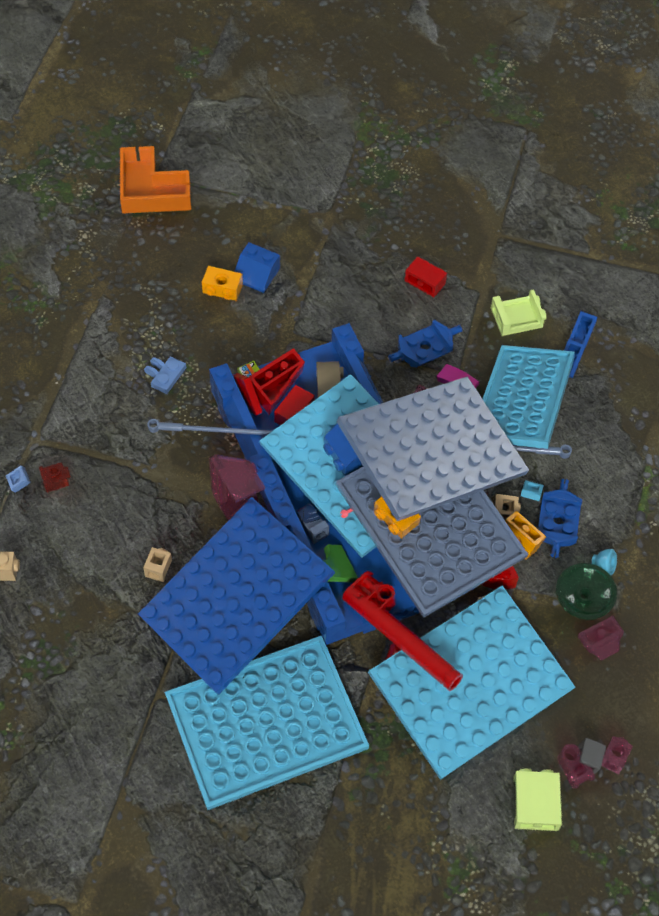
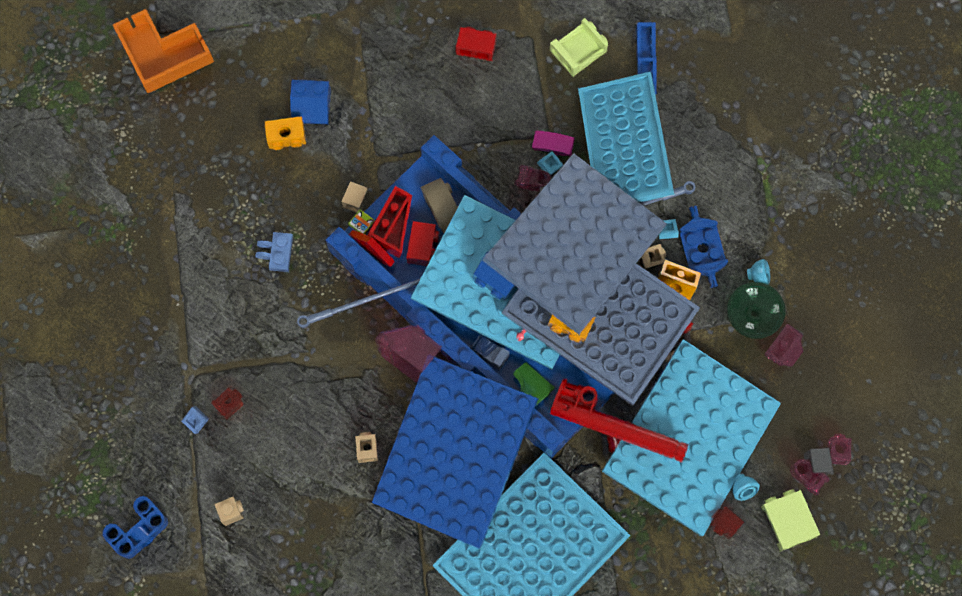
camera: 20 degrees left, 15 degrees up
blue plate [388,320,462,367] -> none
none -> tan panel [342,181,367,213]
none -> clear red brick [711,506,744,539]
none -> medium azure brick [733,474,760,501]

